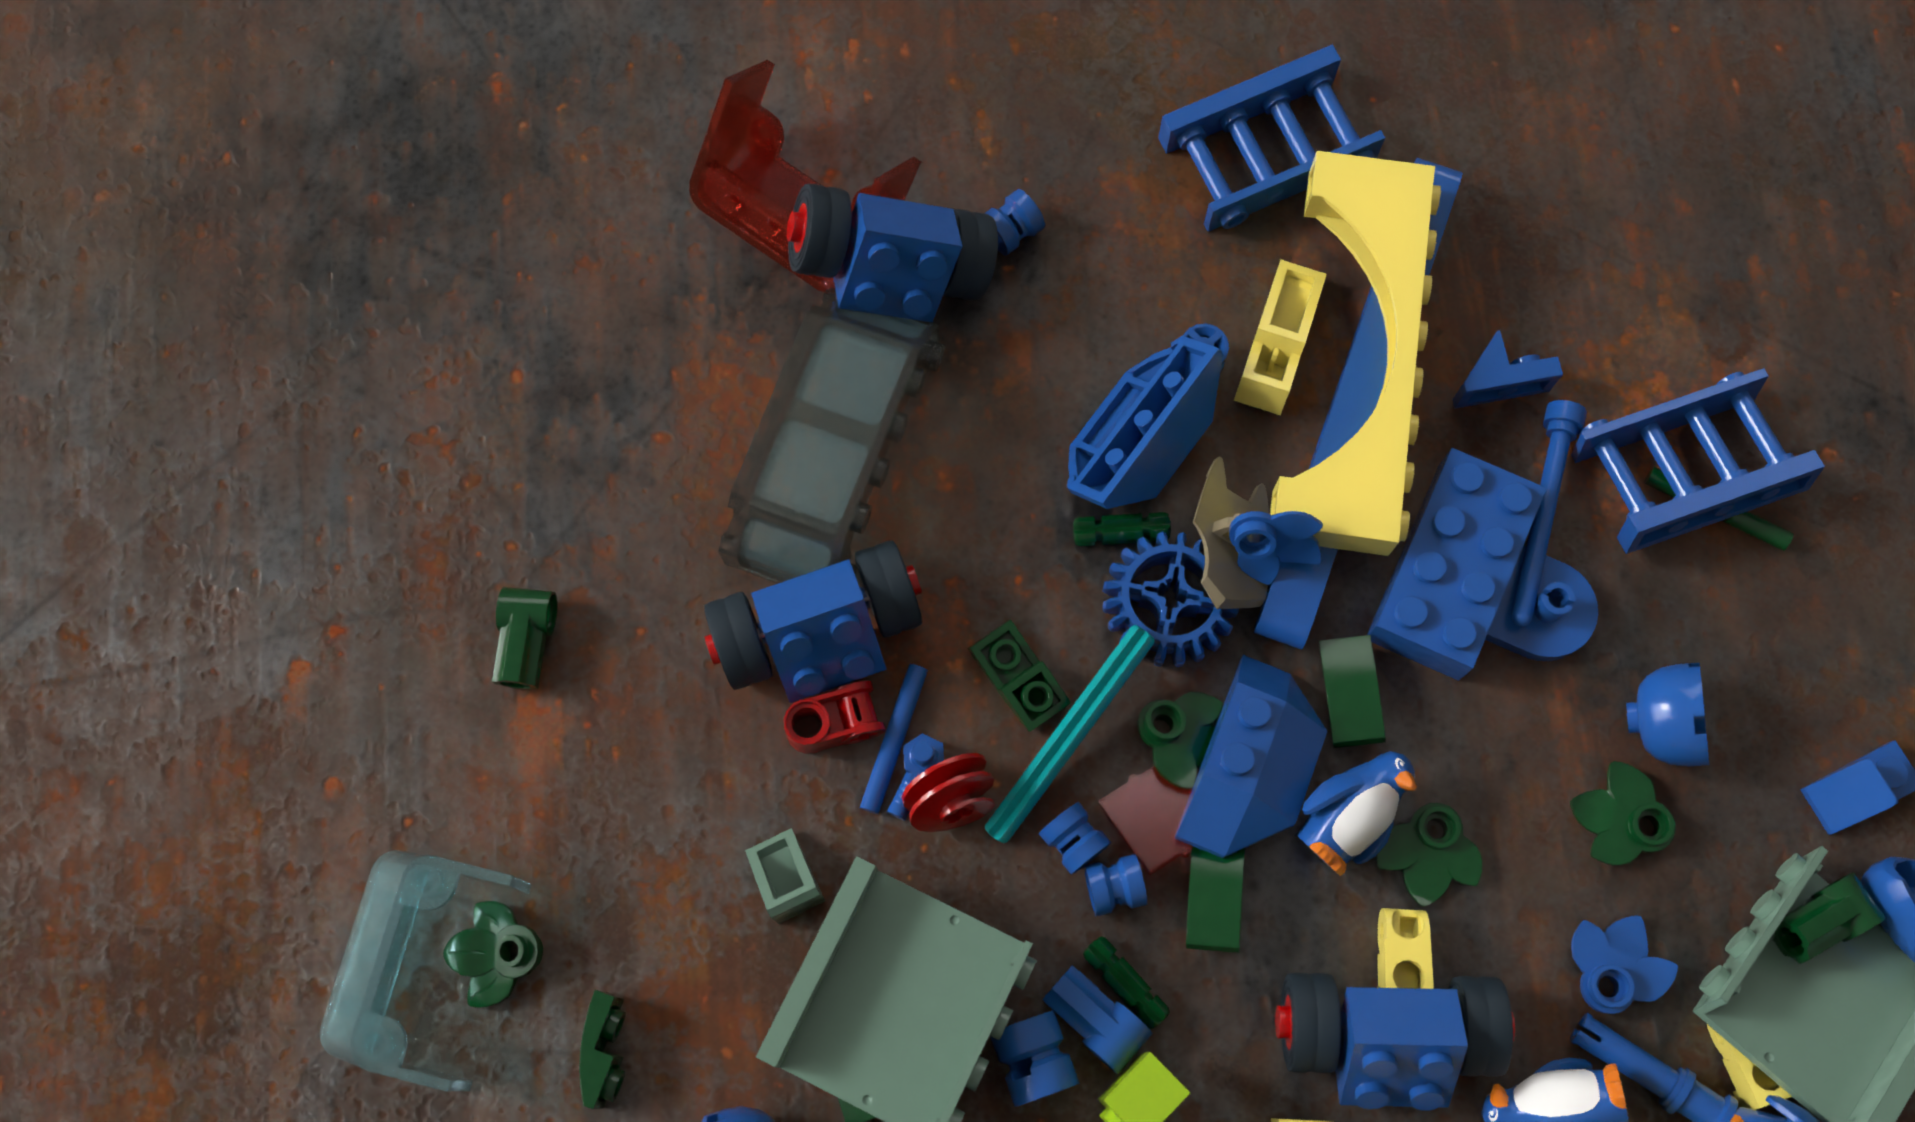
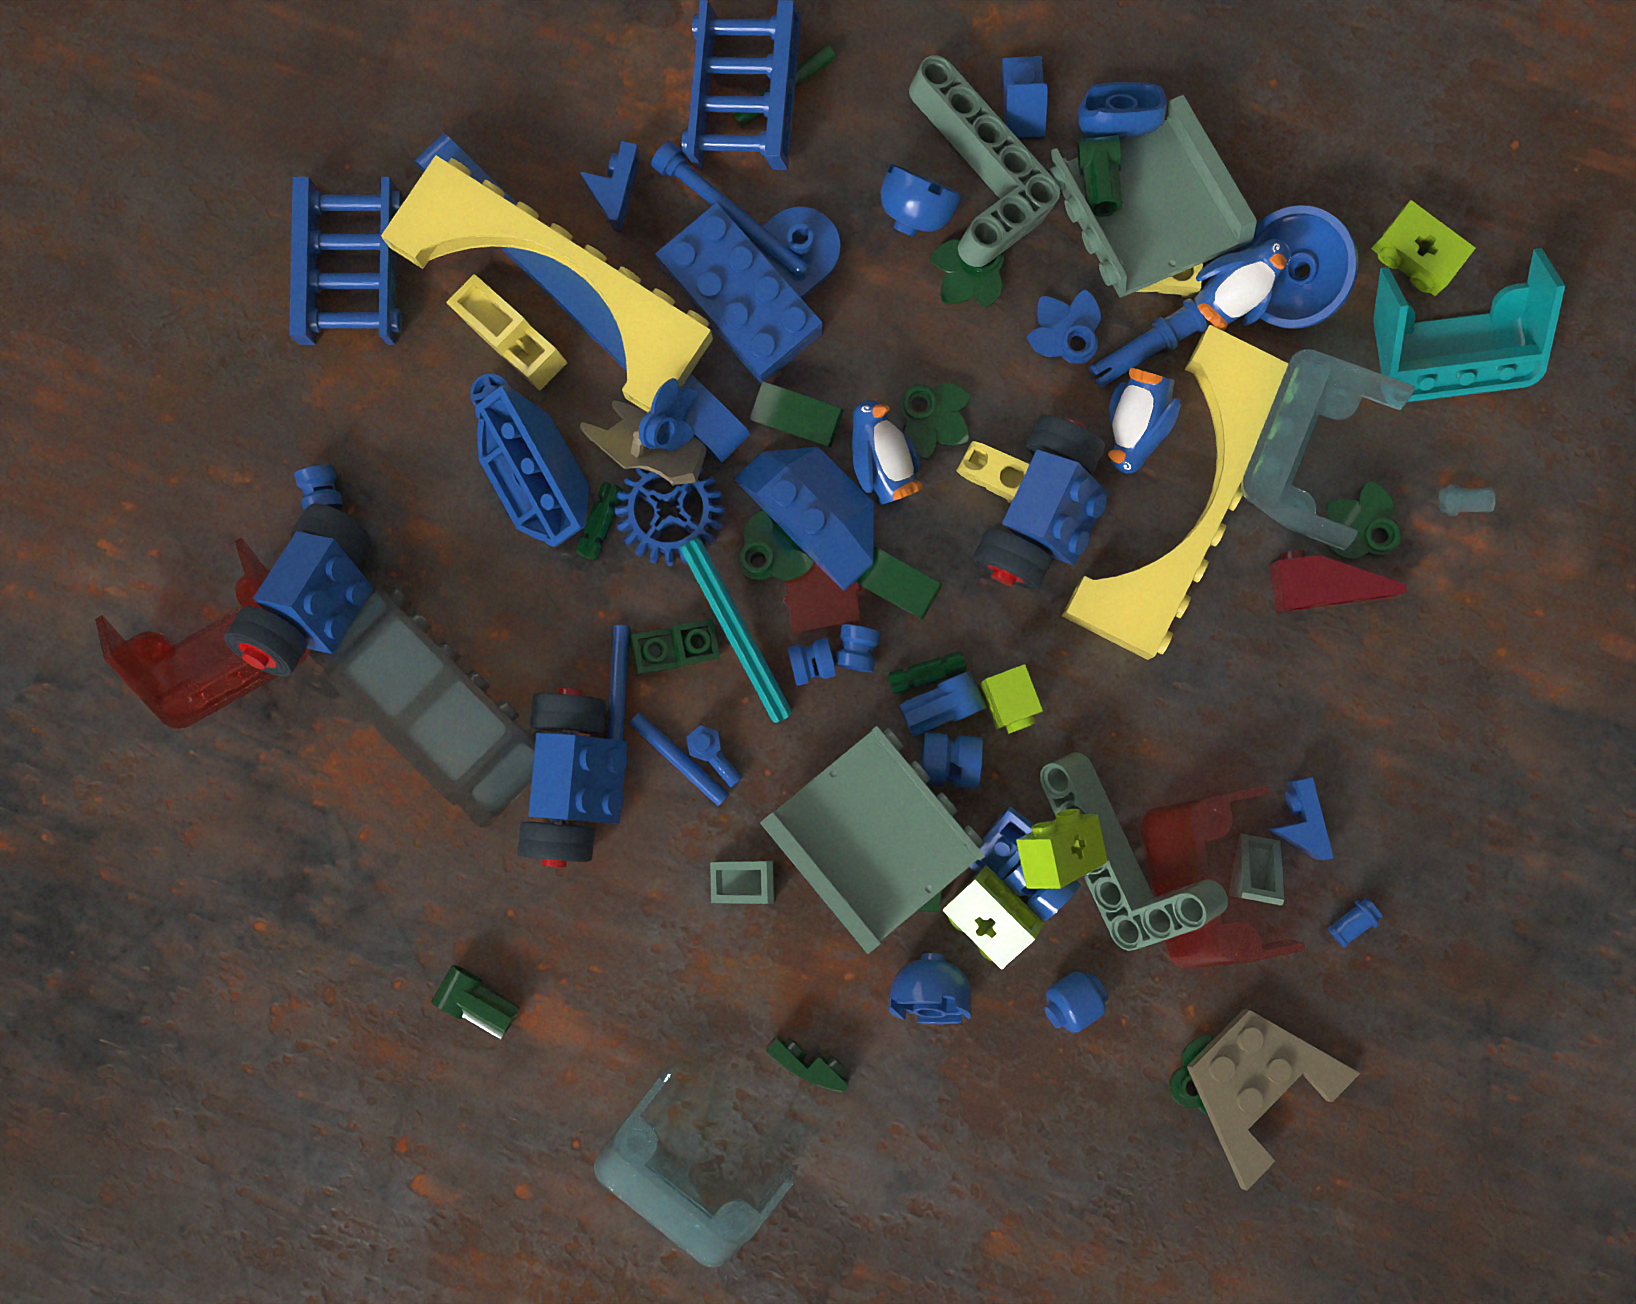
camera: 70 degrees left, 10 degrees up
dark green plate [443,901,543,1008] -> none
red piece [784,681,886,754] -> none
red piece [901,753,996,832] -> none
none -> blue bar [607,625,630,741]
none -> sand green beam [909,55,1060,267]

